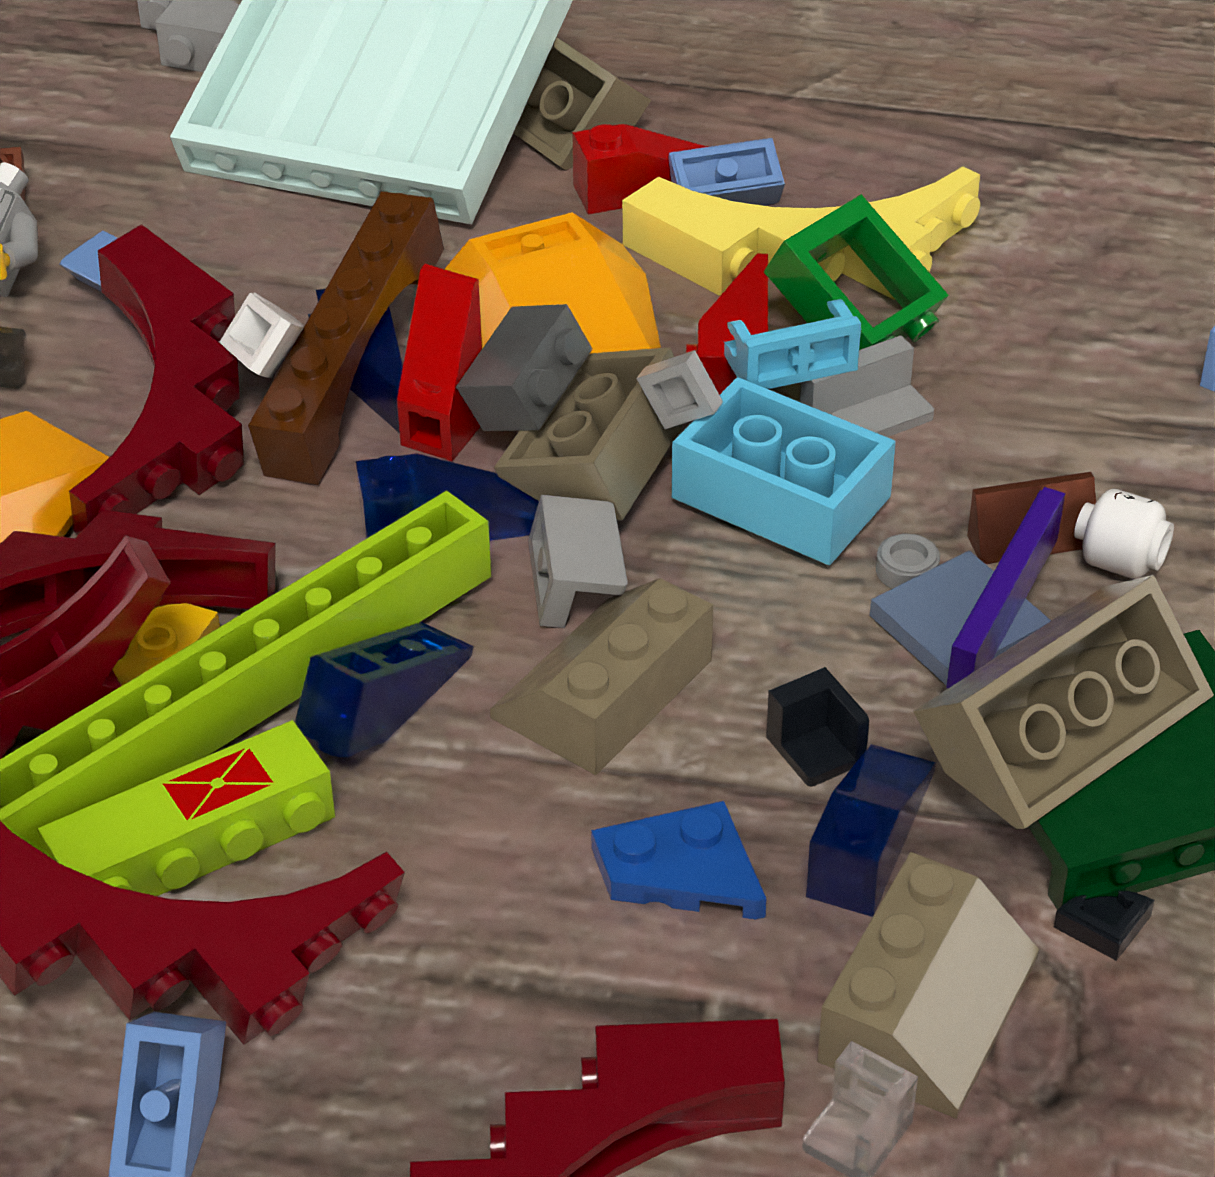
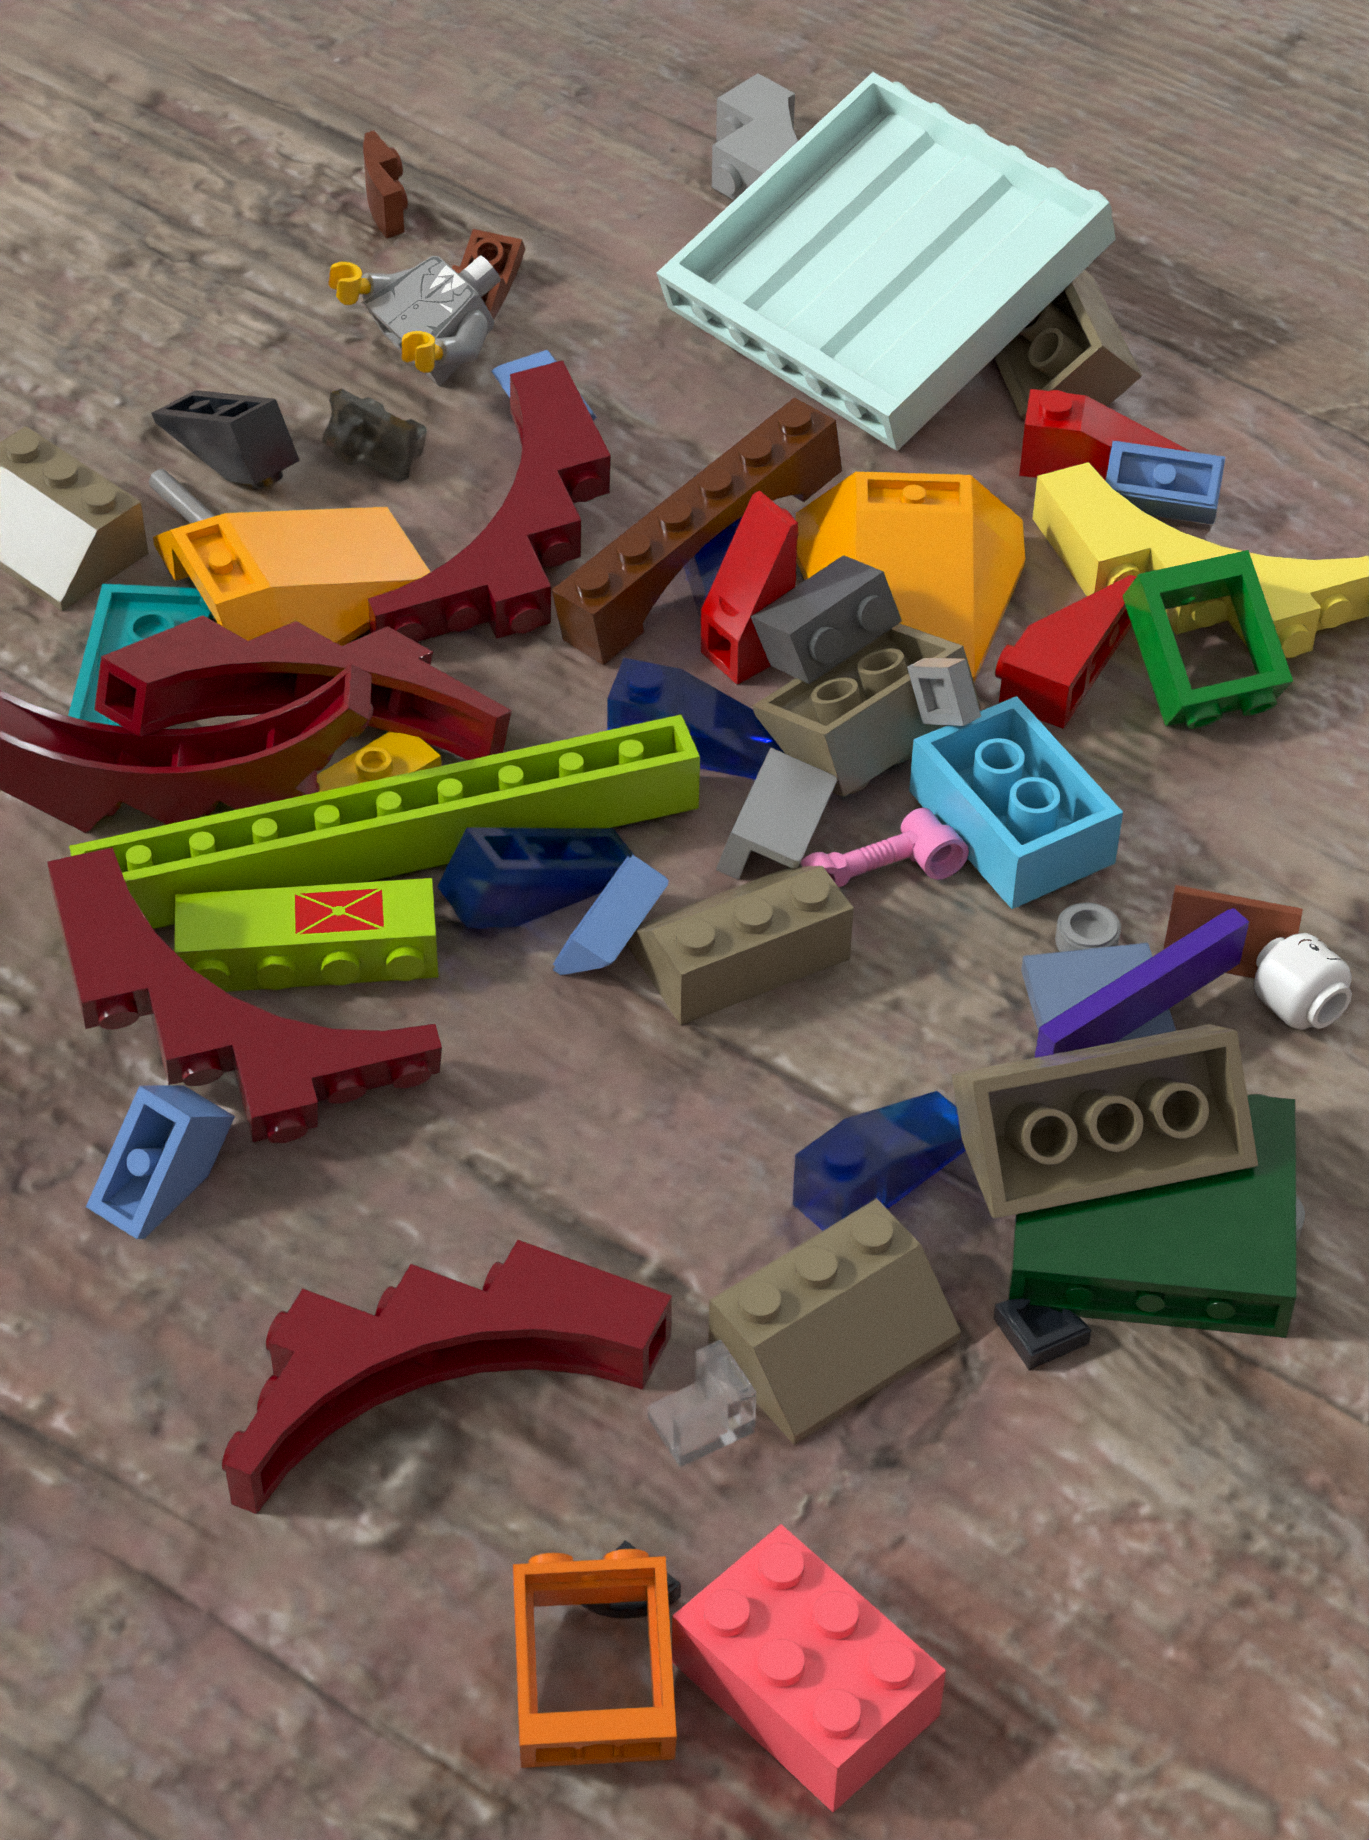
camera: 25 degrees right, 5 degrees up
white slope [219,292,304,378] -> none
blue wing [591,801,767,920] -> none
medium azure hinge [724,299,861,389] -> none
black panel [766,667,870,787] -> none
light grey panel [800,335,934,437] -> none
none -> medium blue slope [553,855,669,975]
none -> bright pink brick [800,808,969,887]

